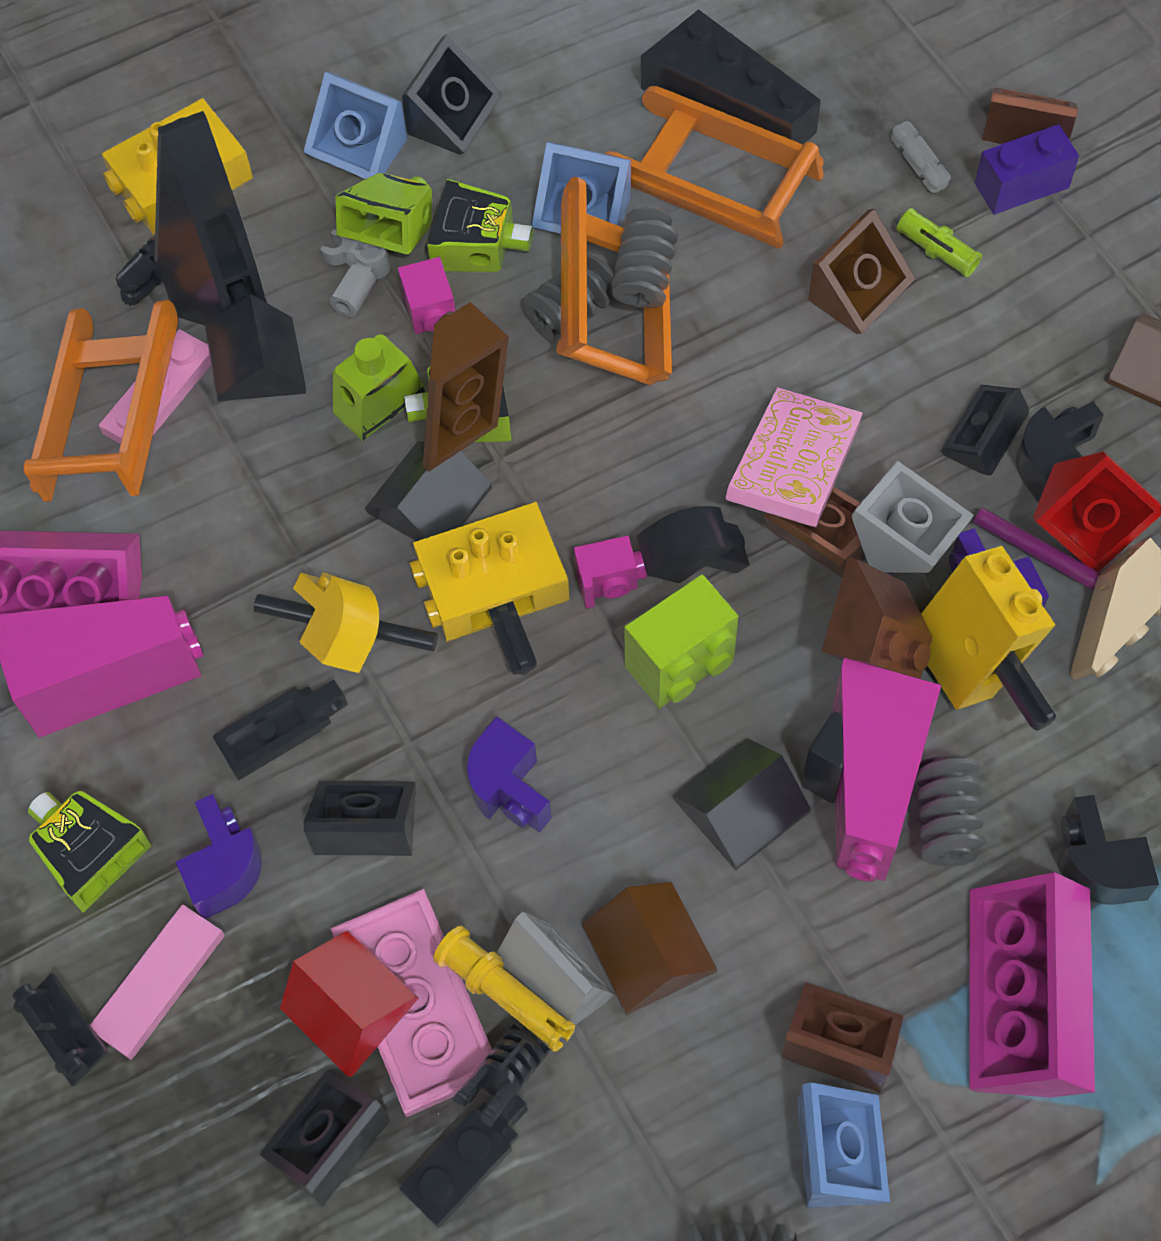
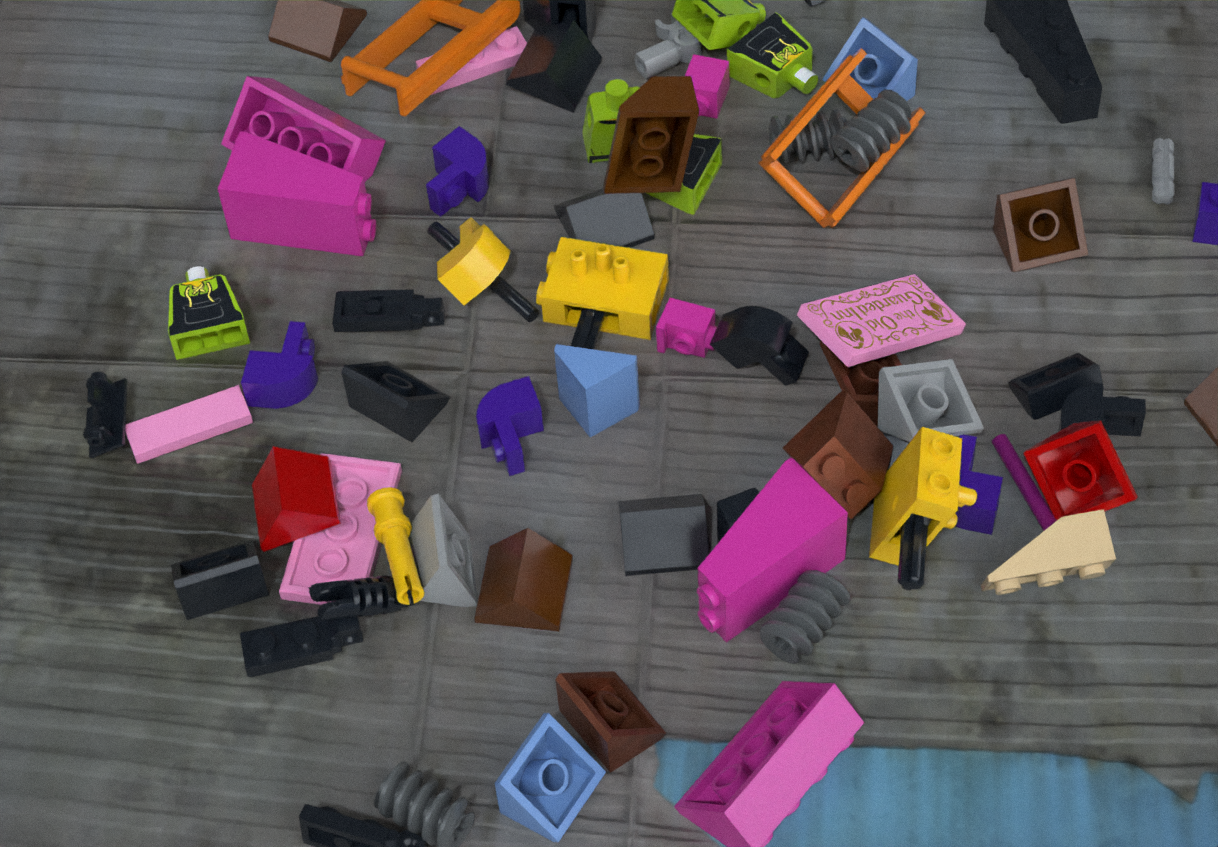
camera: 35 degrees right, 10 degrees down
orange piece [604,86,824,249] -> none
lime brick [624,574,739,709] -> none
lime pin [896,208,983,277] -> none
black brick [1057,795,1159,905] -> none
none -> dark purple brick [426,126,489,217]
none -> medium blue slope [554,344,640,437]

